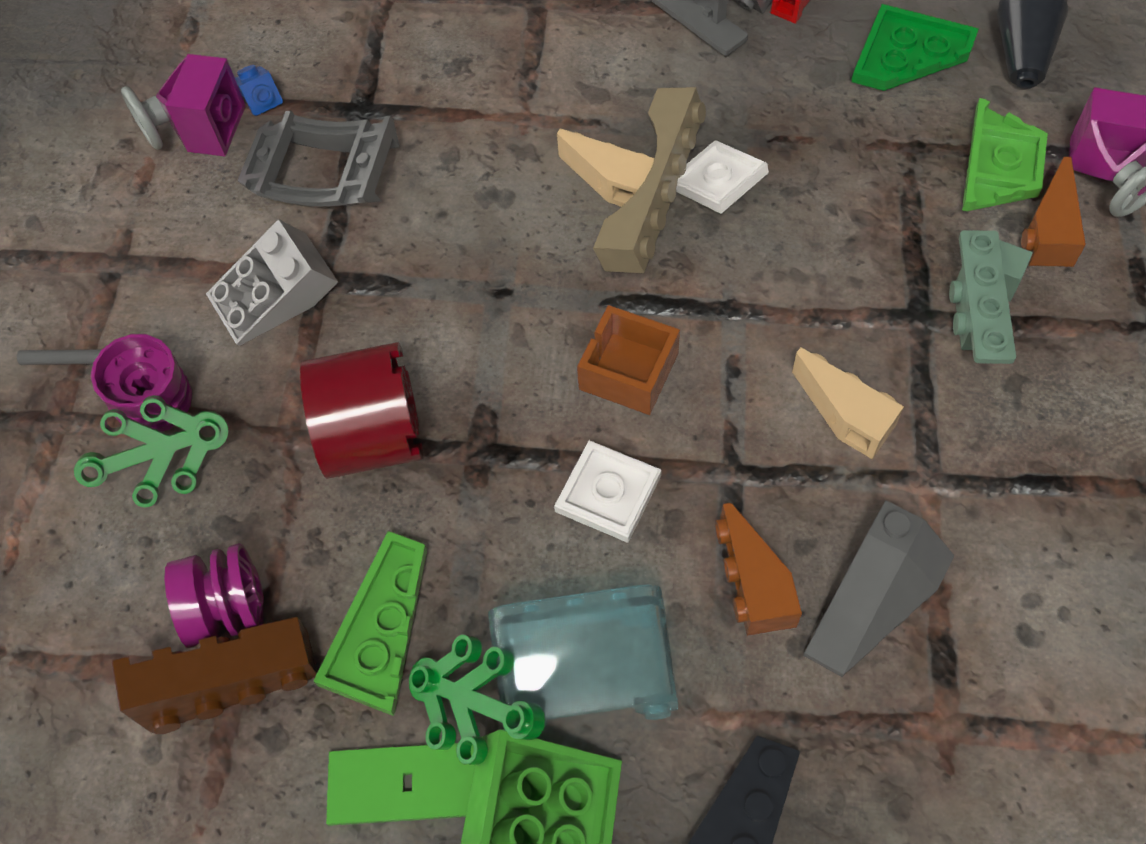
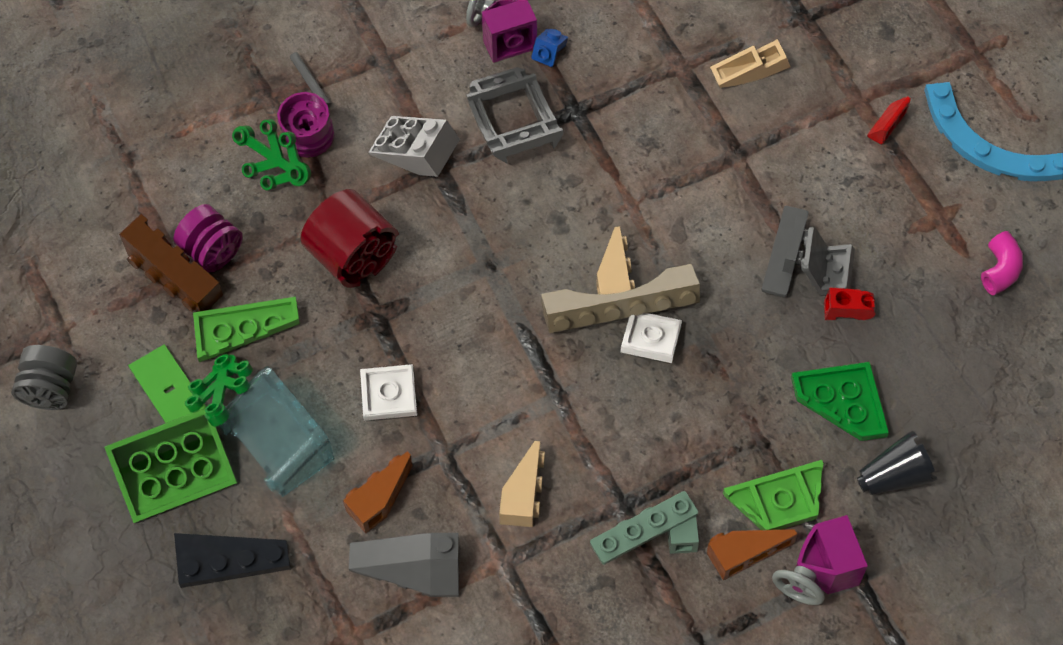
camera: 55 degrees right, 0 degrees up
dark orange piece [577,305,680,415] -> none

